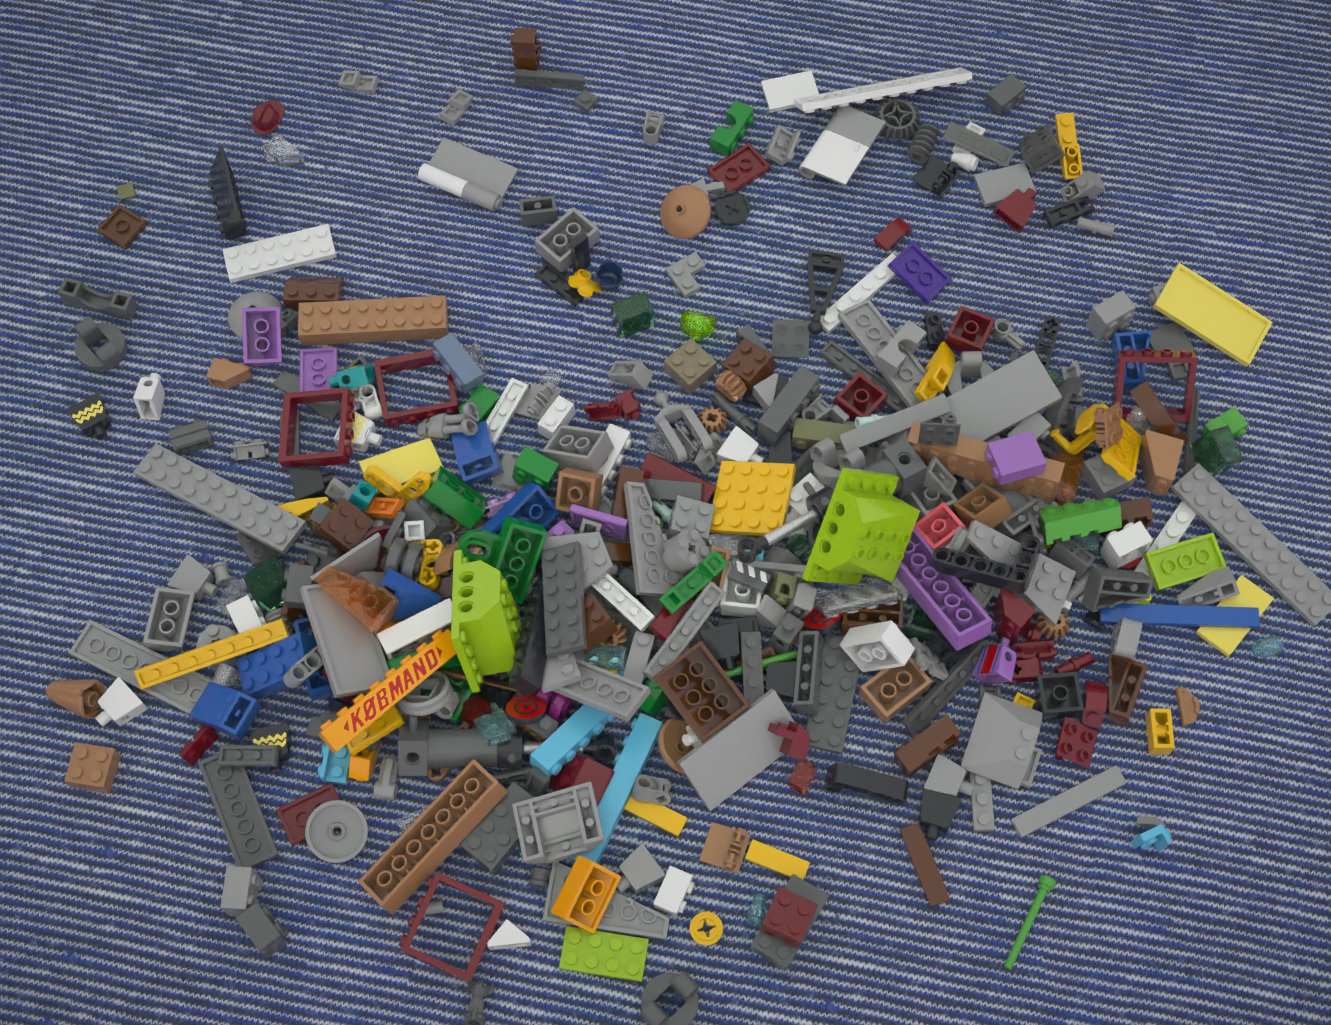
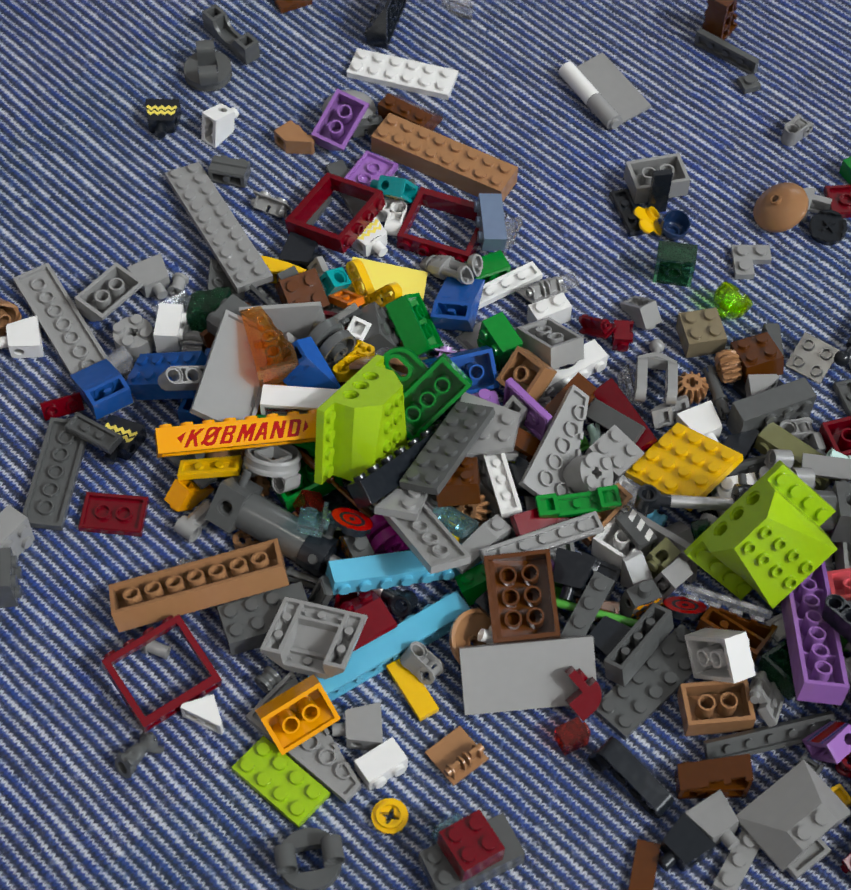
camera: 30 degrees right, 10 degrees down
yellow tile [134,618,290,690] -> none
light grey dish [305,800,368,863] -> none
medium azure bracket [318,744,351,785] -> none
light grey slope [439,89,473,126] -> none
dark grey brick [519,195,558,226] -> none
light grey hinge [673,423,700,461] -> none
yellow tile [745,839,810,880] -> none
black brick [924,630,972,664] -> none

